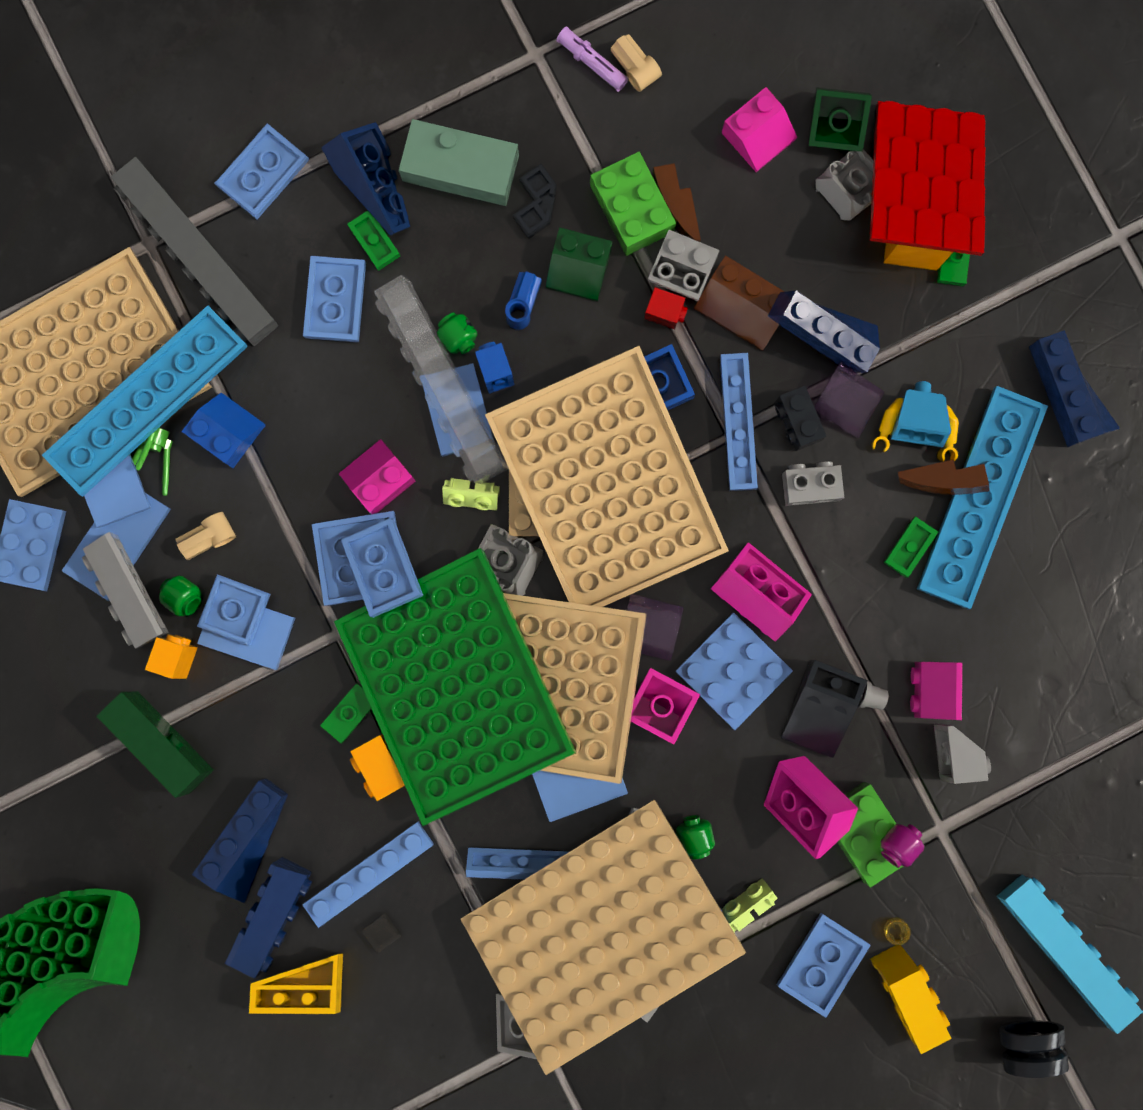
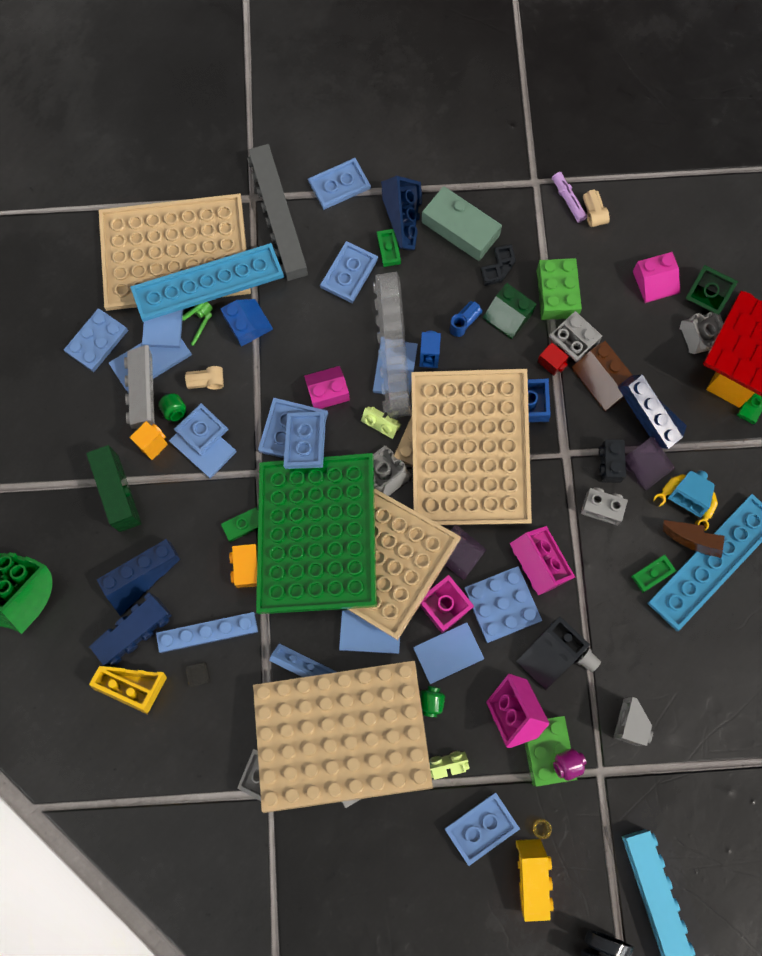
camera: 25 degrees right, 10 degrees down
green head [437,312,477,354] -> none
reddish brown slope [652,163,701,242] -> none
medium blue plate [720,353,758,491] -> none
dark pink slope [910,662,962,720] -> none
none -> medium blue tile [413,623,484,684]

